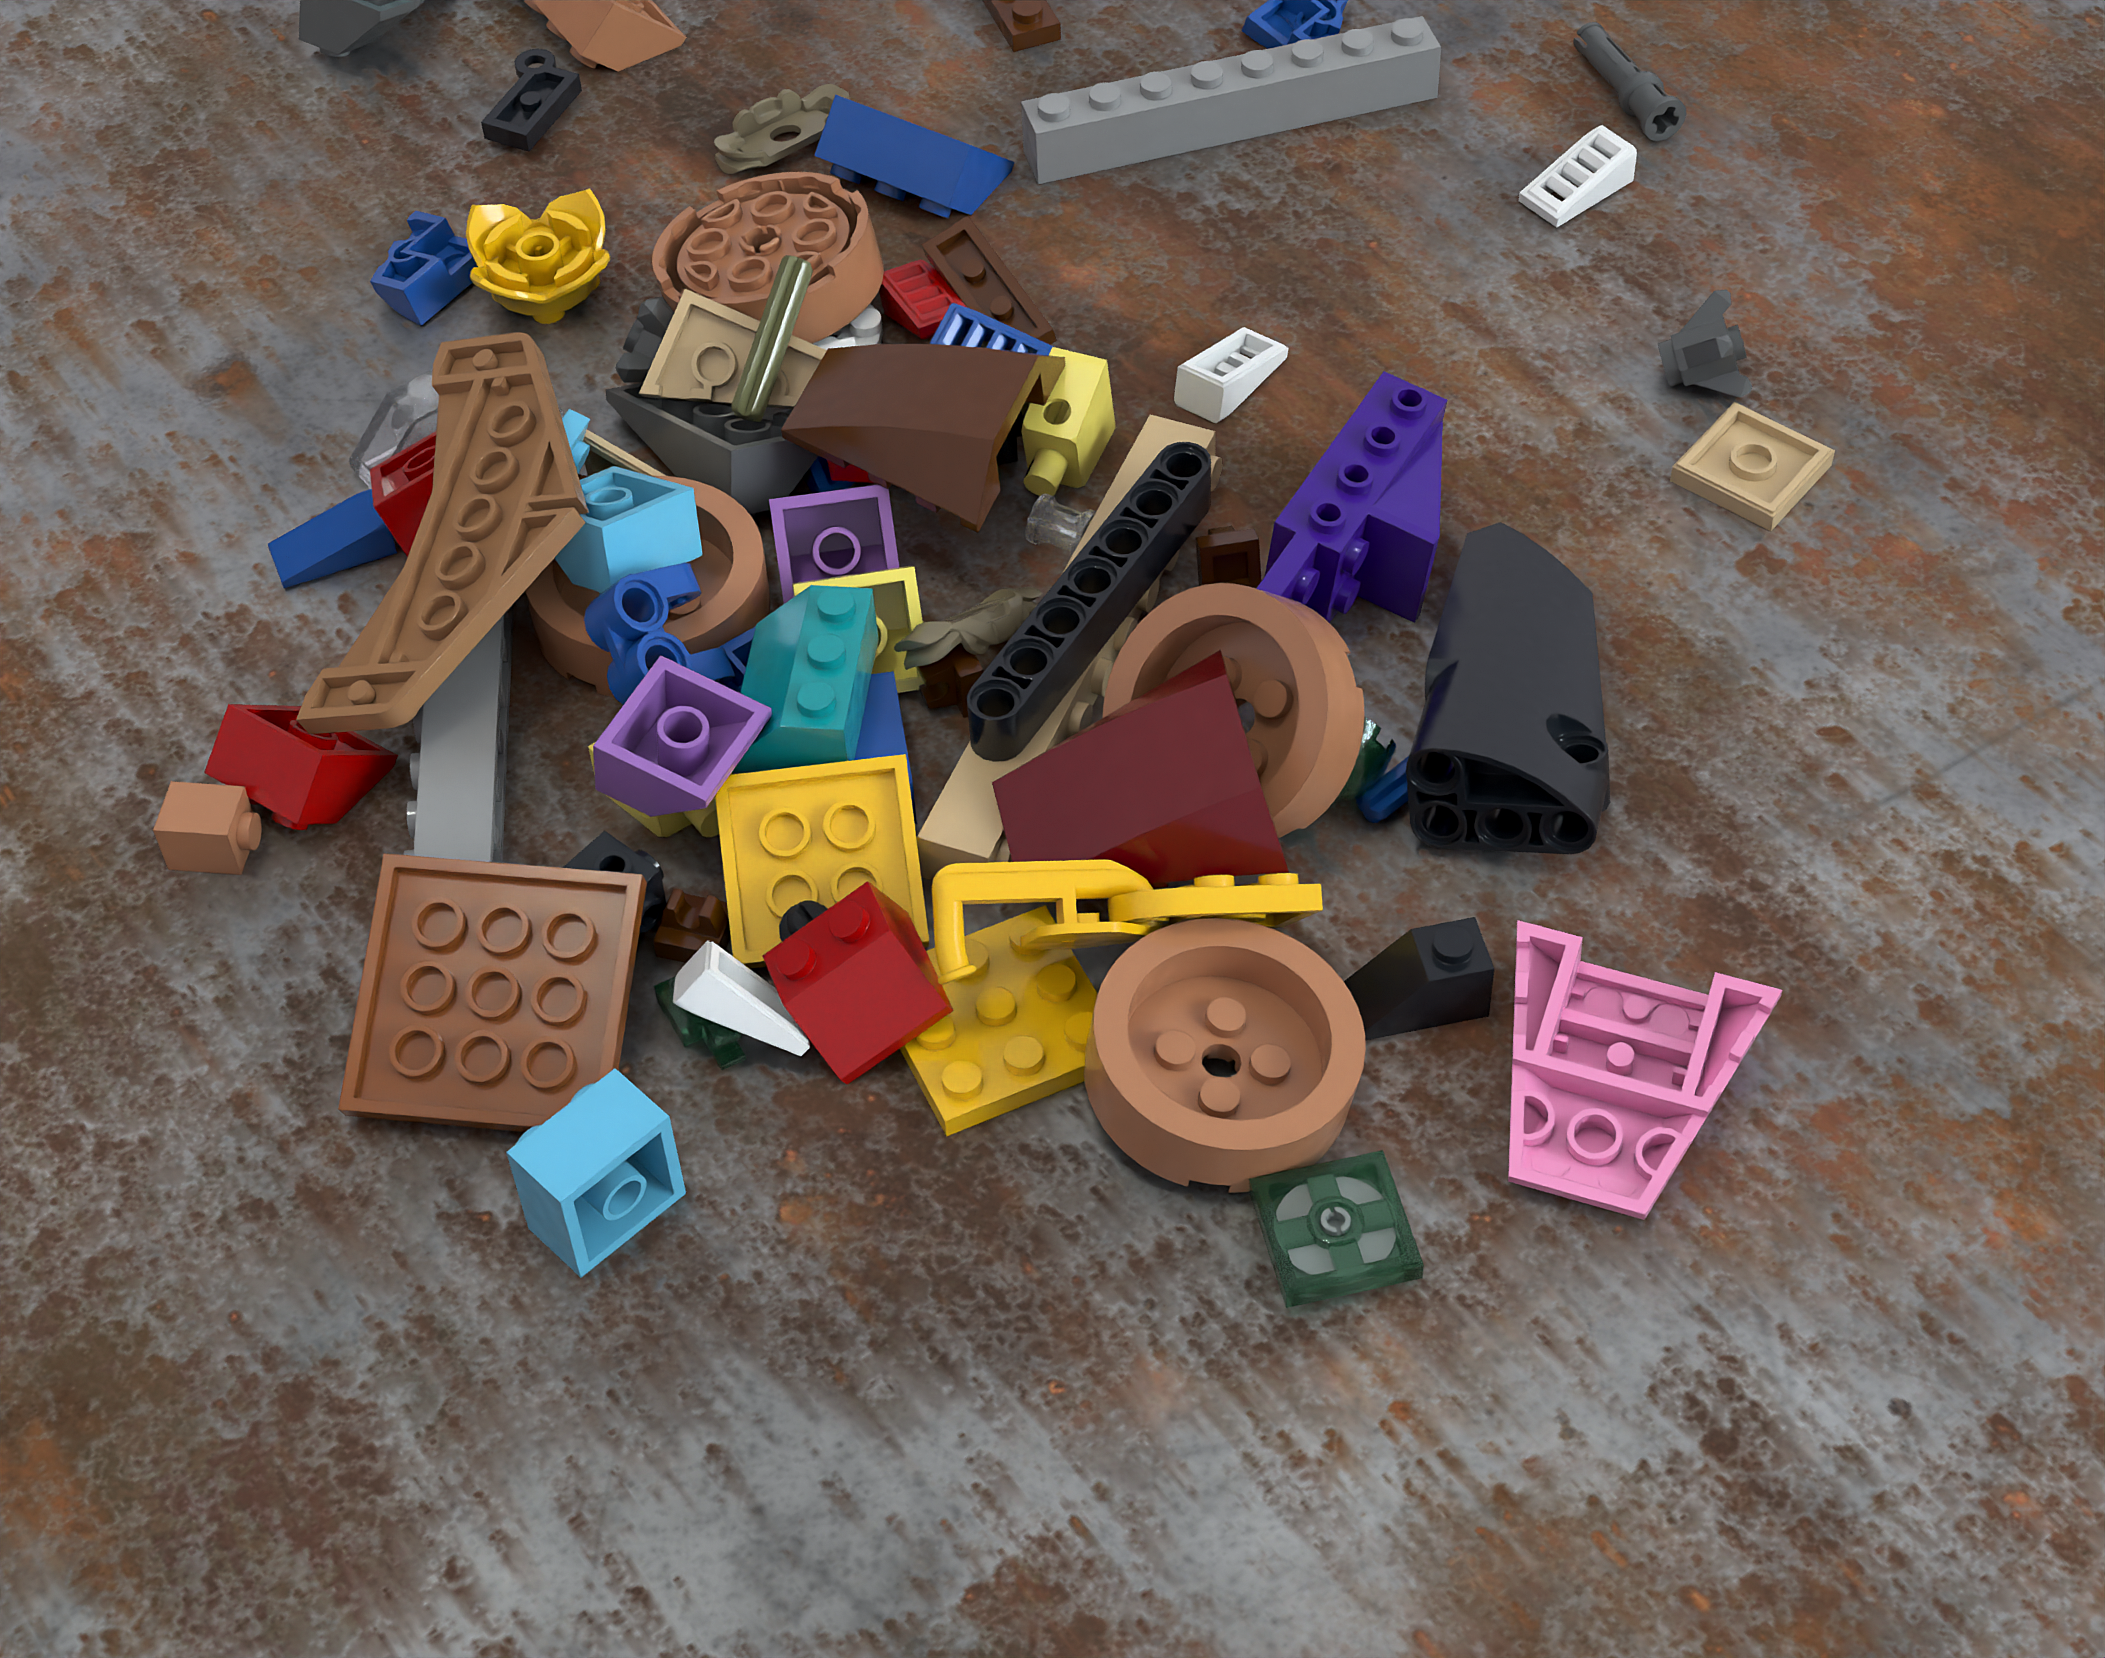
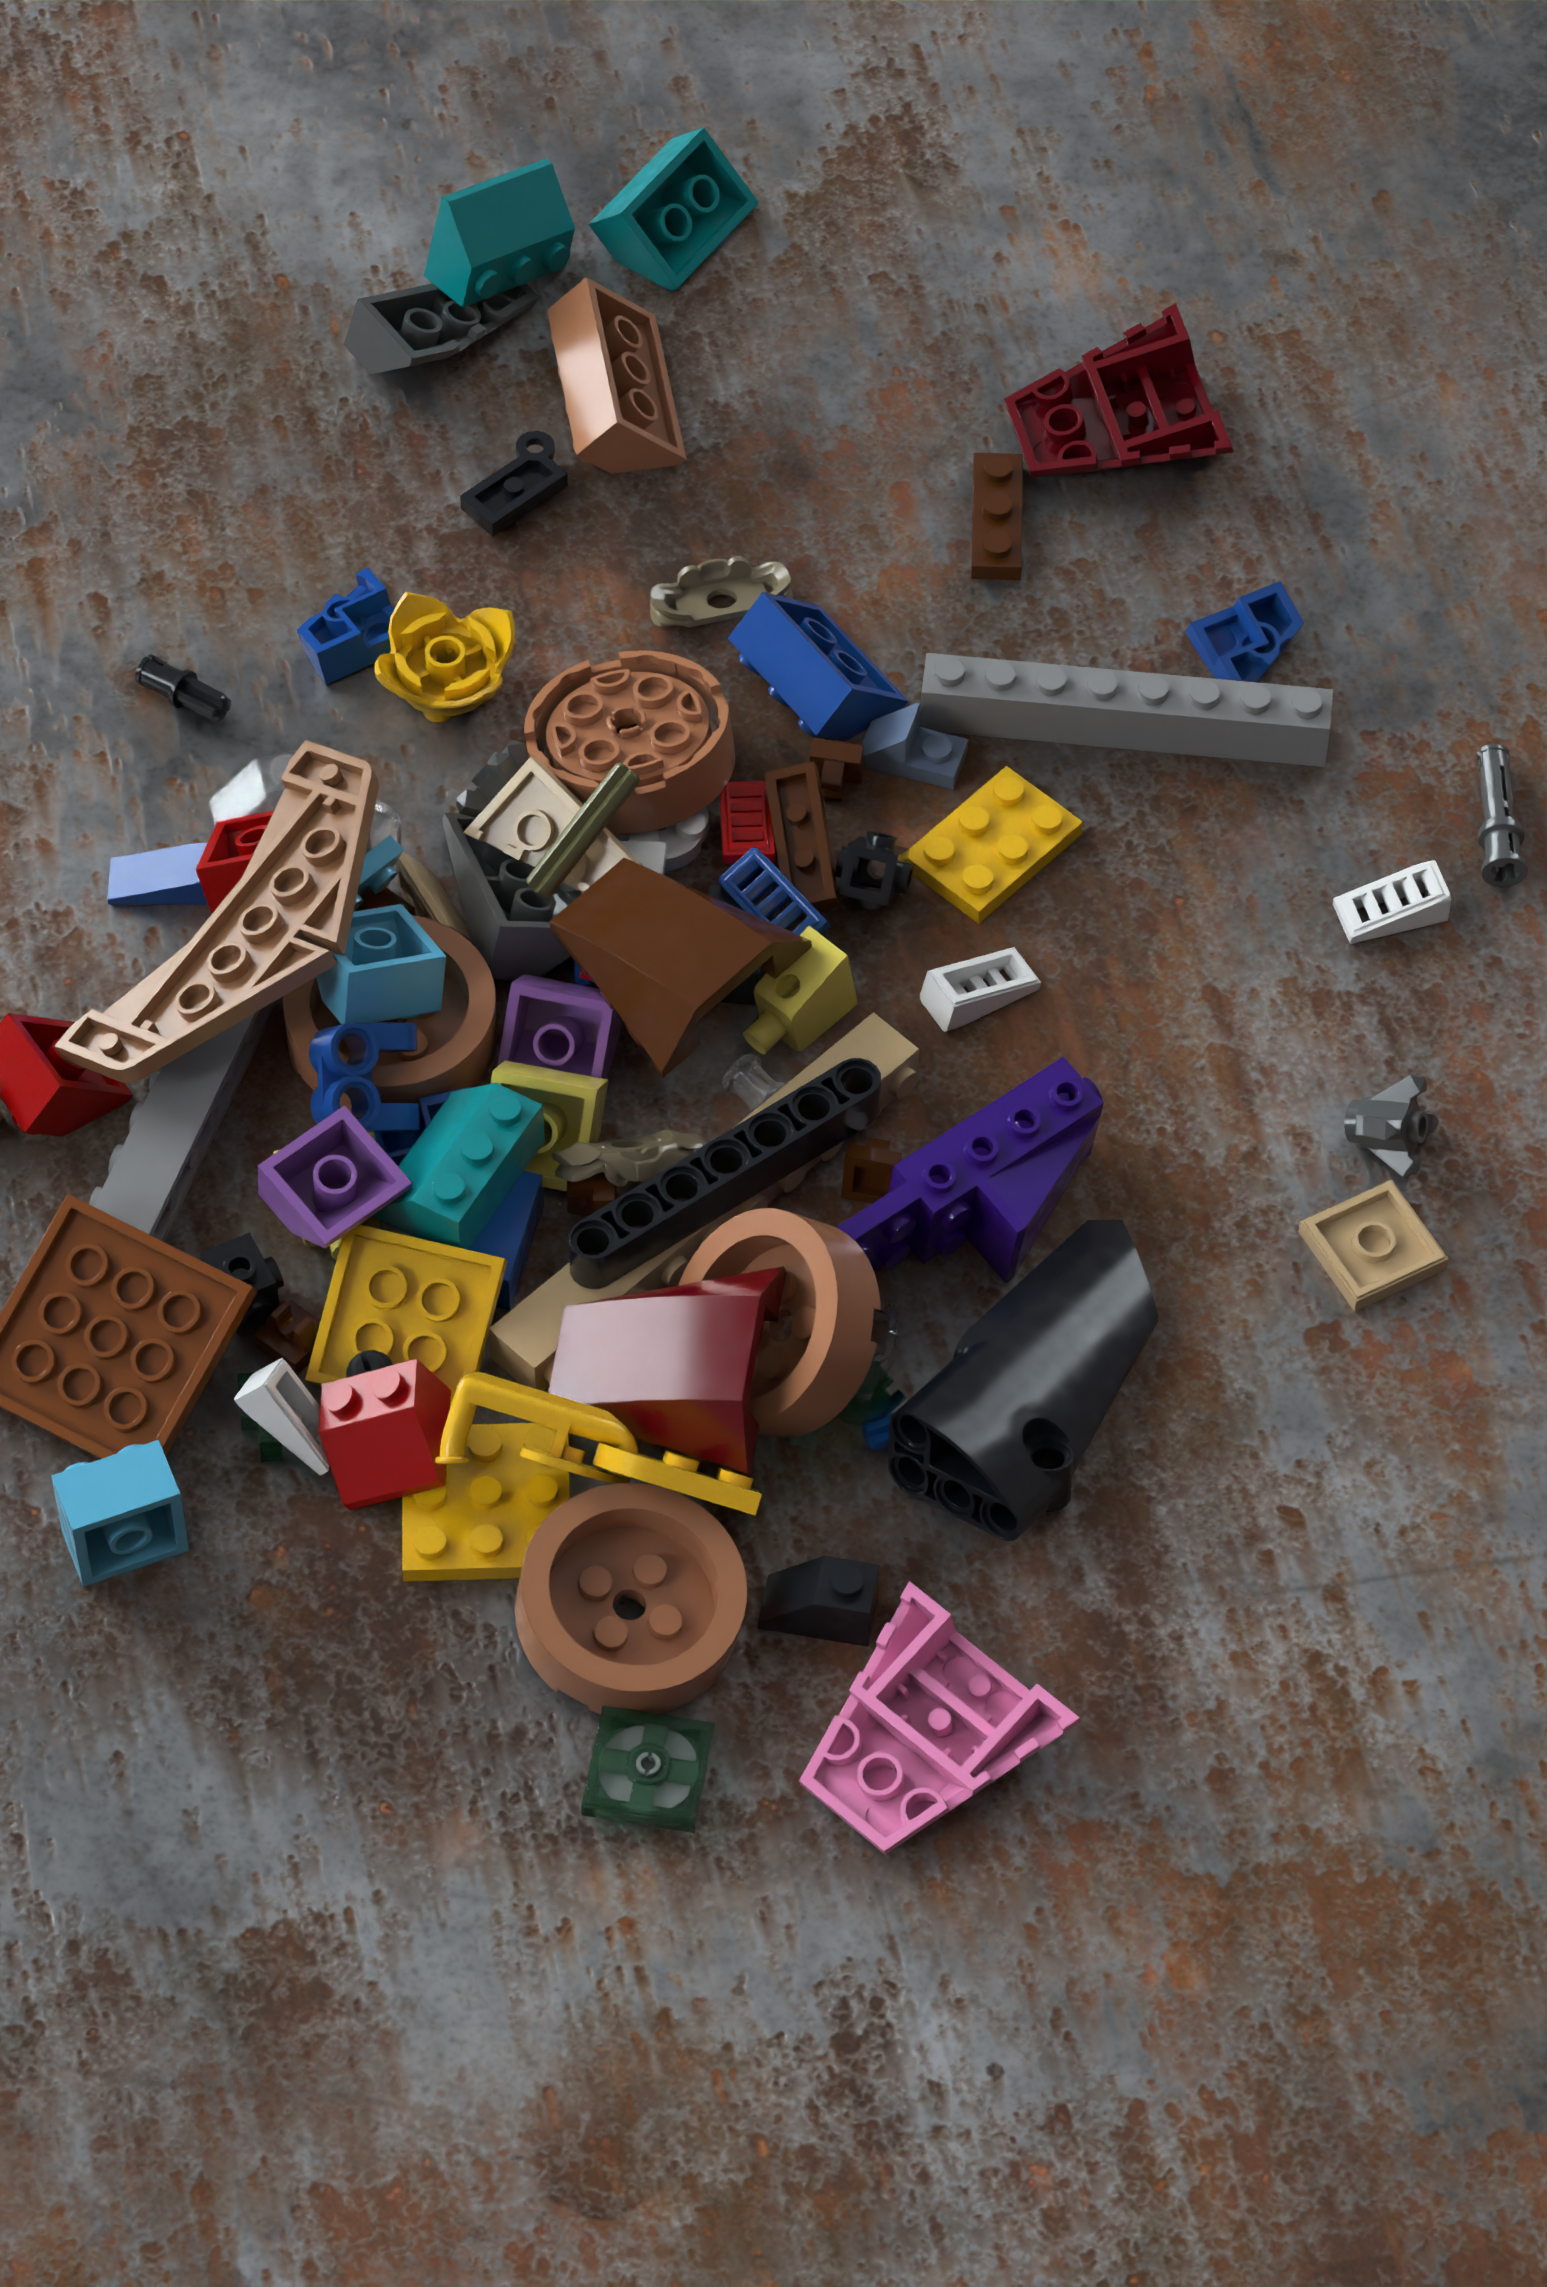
camera: 20 degrees right, 5 degrees up
none -> black axle [135,654,231,722]
none -> reddish brown tile [809,737,865,801]
none -> black brick [835,831,914,910]
none -> sand blue slope [862,703,969,790]
none -> yellow plate [907,766,1083,924]

